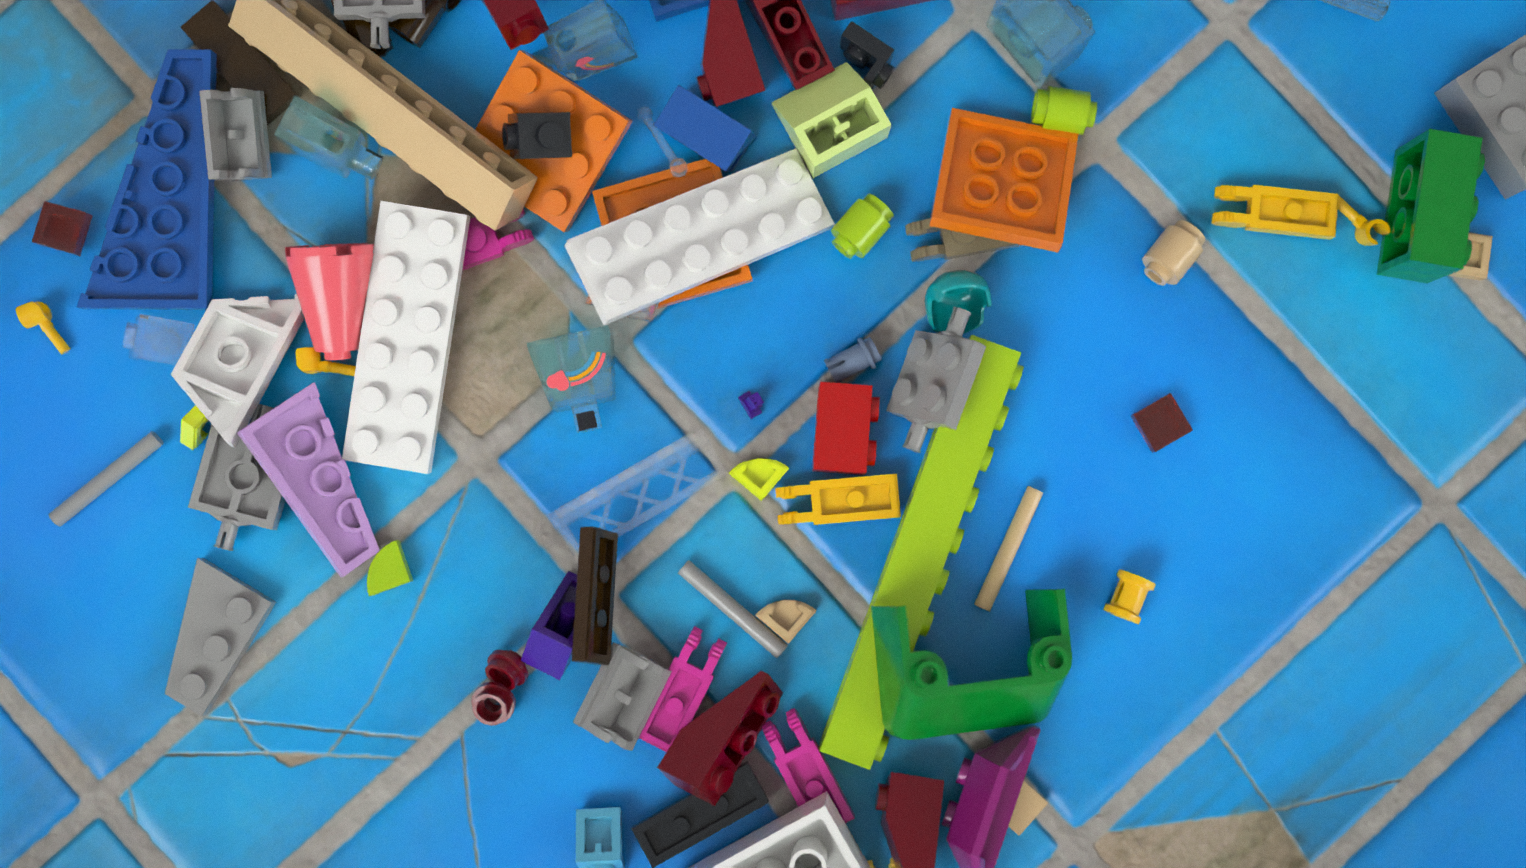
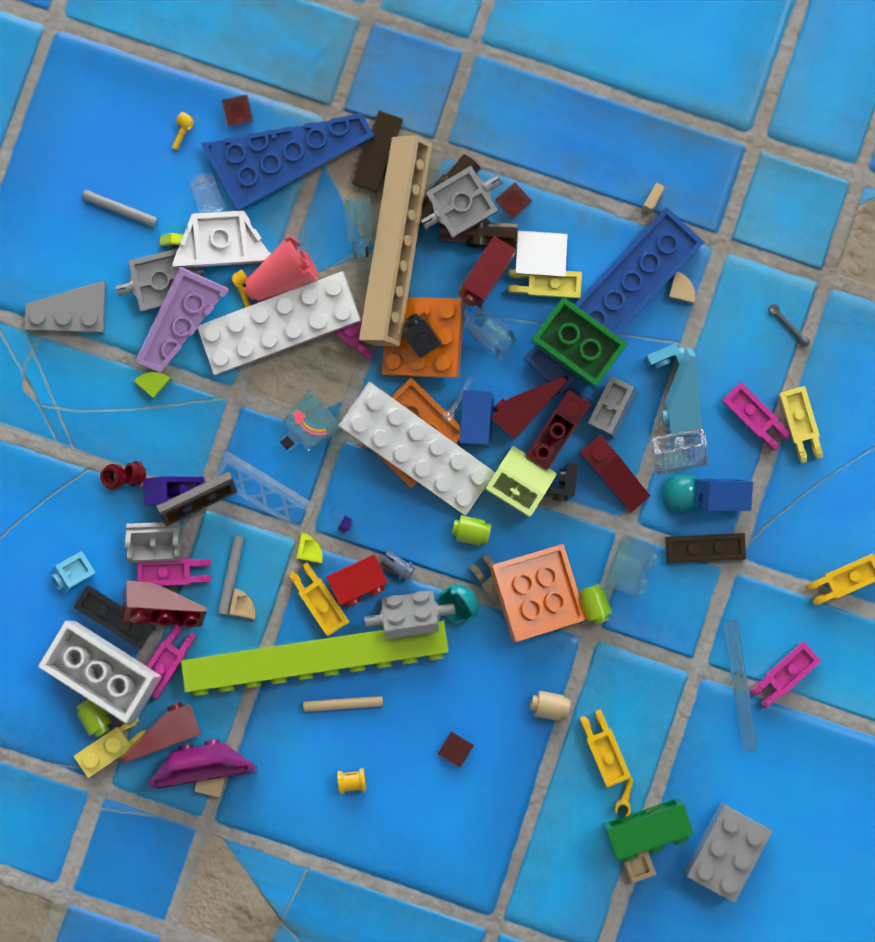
camera: 65 degrees right, 0 degrees up
light grey hinge [200,88,272,181] -> none
green windscreen [871,589,1072,740] -> none

